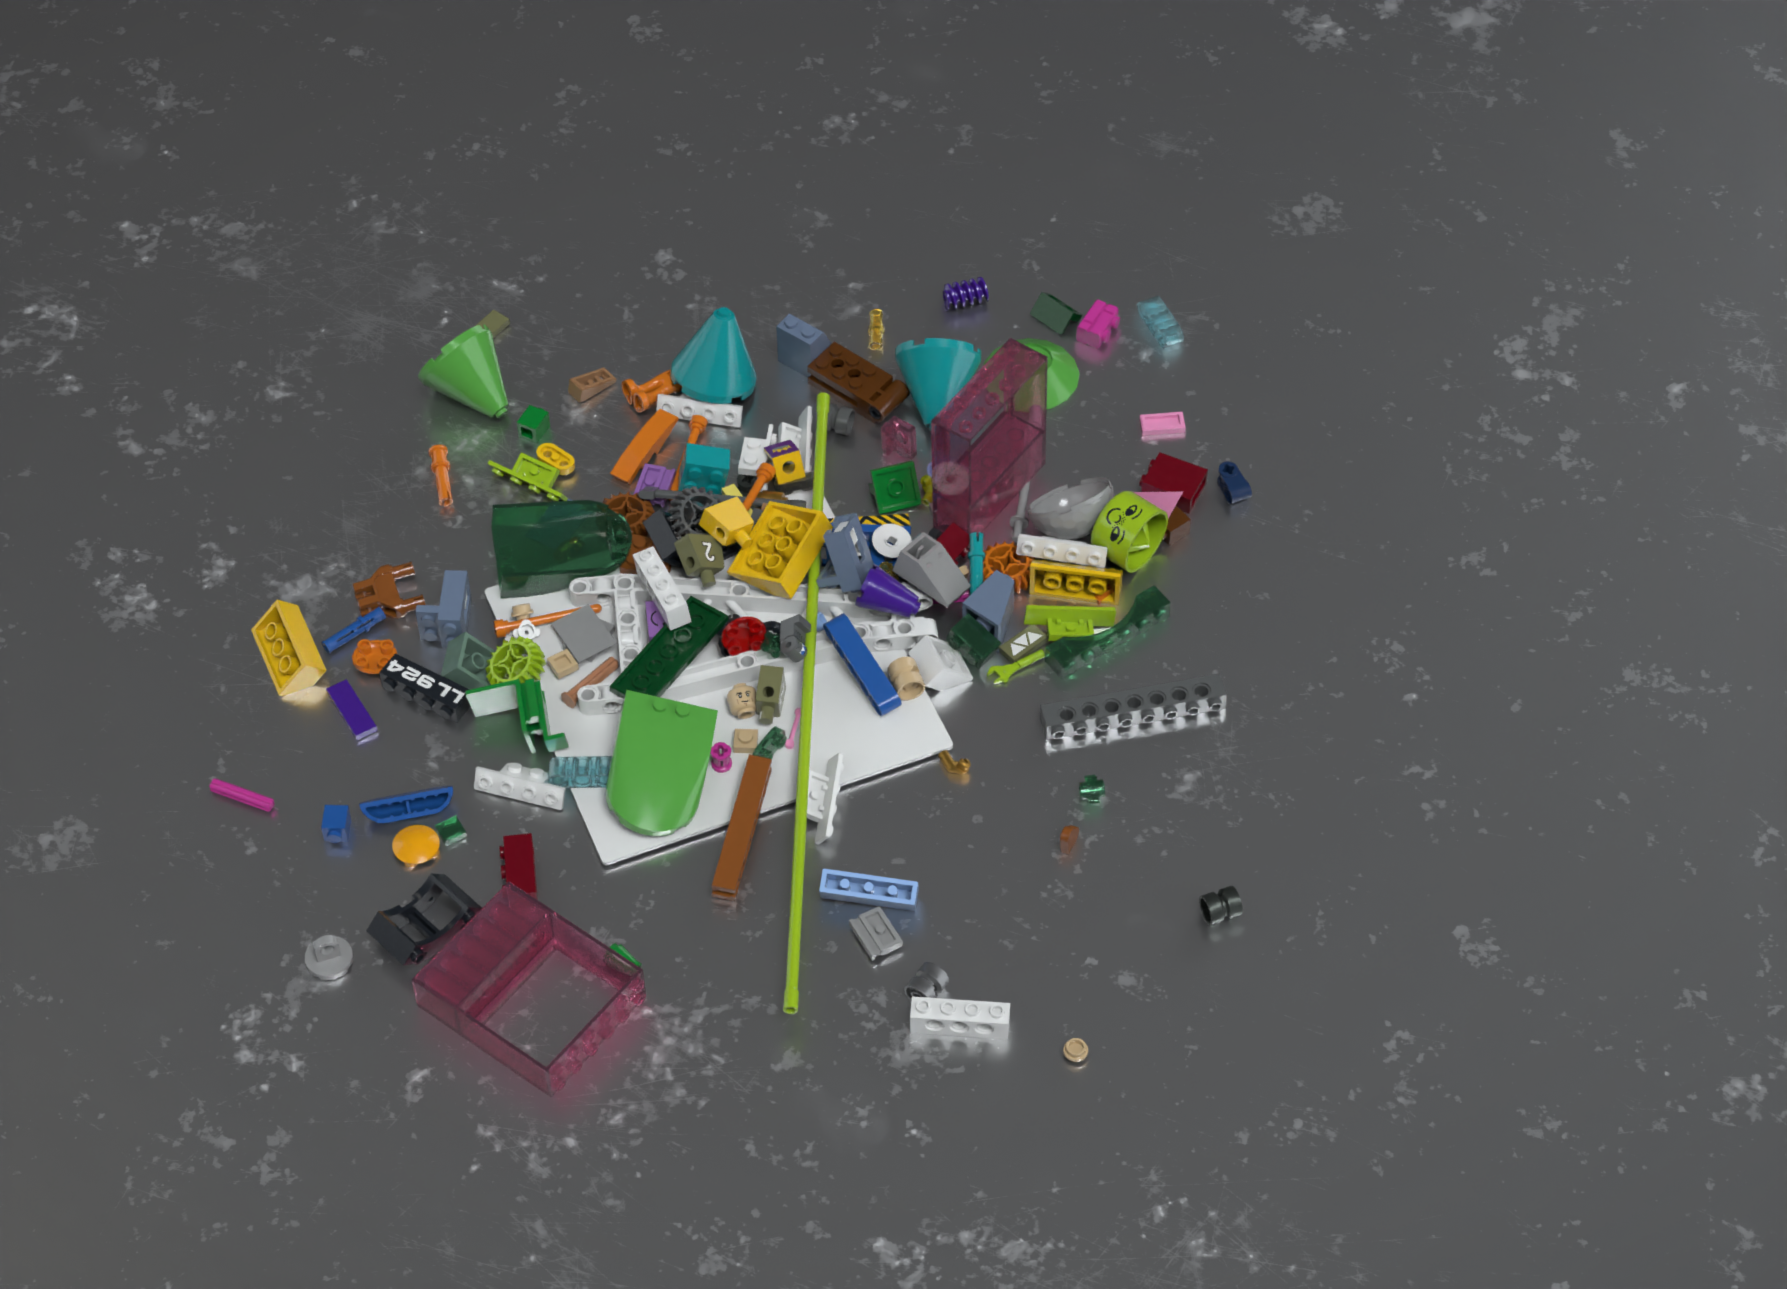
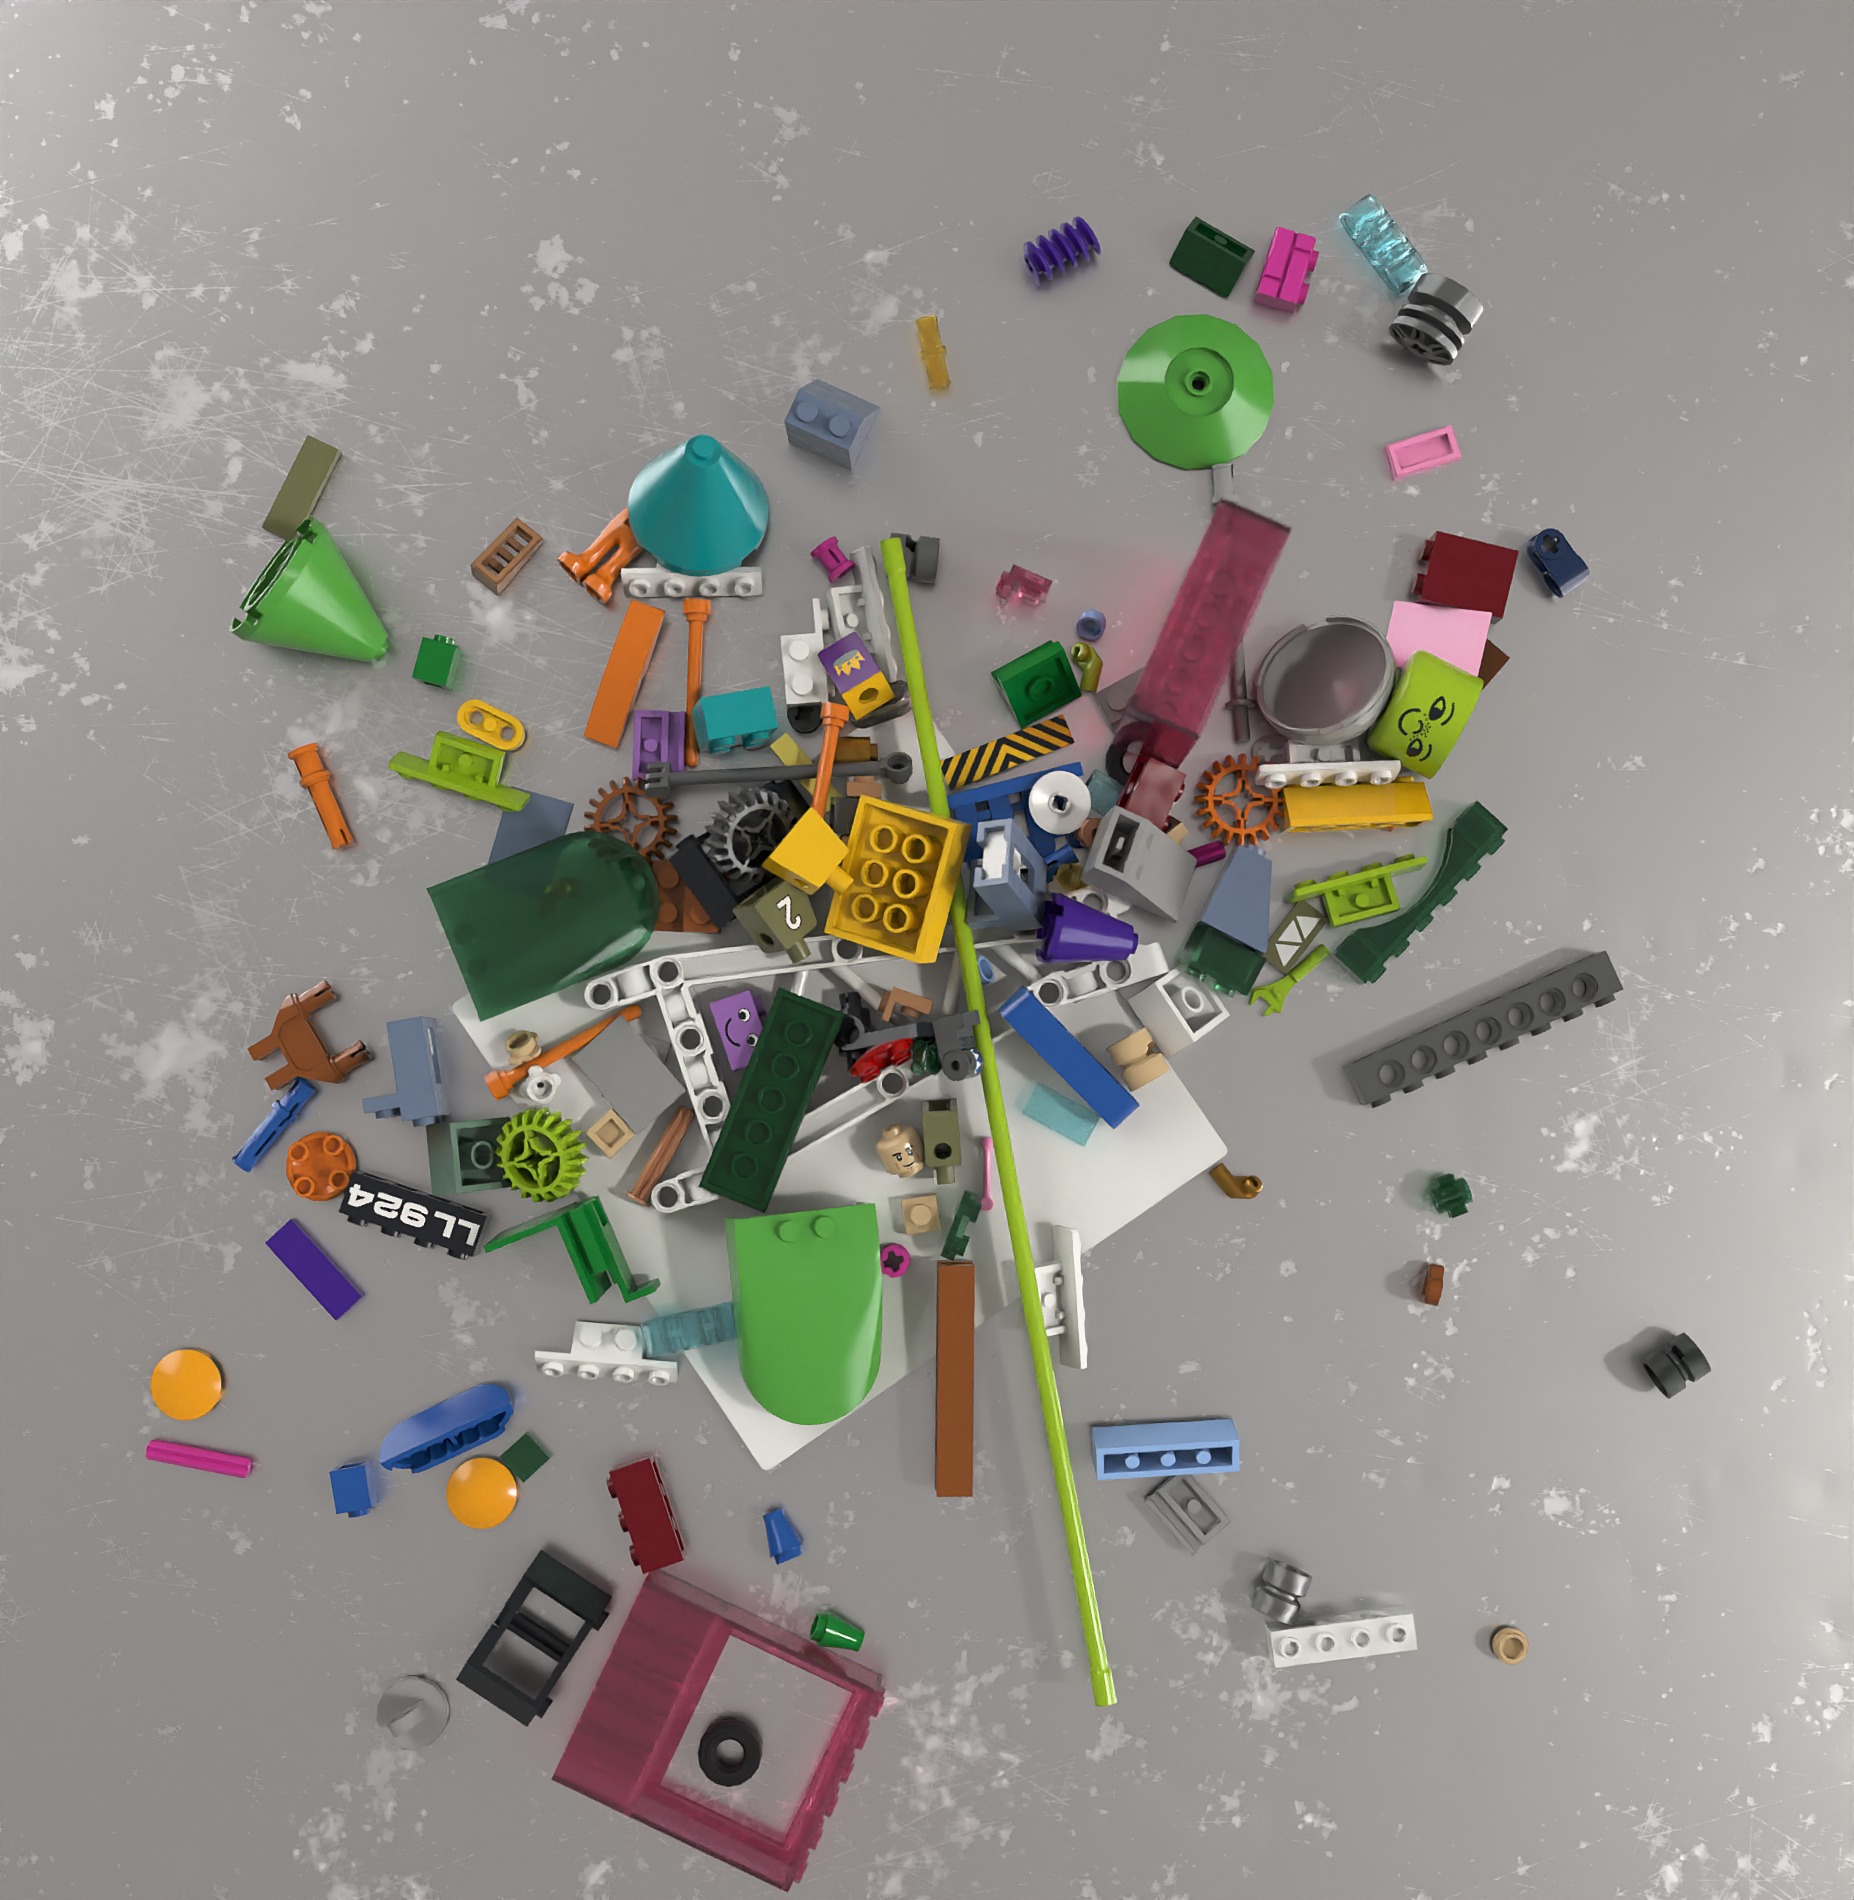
camera: 10 degrees left, 35 degrees up
yellow slope [251,600,327,696] -> none
white brick [633,546,691,631] -> none
reddish brown hinge [807,341,910,424] -> none
teal cone [895,338,981,432] -> none
teal pin [968,532,985,595] -> none
none -> light orange dish [150,1349,222,1421]
none -> black tyre [698,1719,762,1787]
none -> blue cone [762,1508,803,1565]
none -> dark pink bush [810,536,856,583]
none -> medium nougat bracket [877,986,934,1022]
none -> clear light blue tile [1022,1082,1101,1147]
none -> dark grey wheel [1389,272,1484,366]

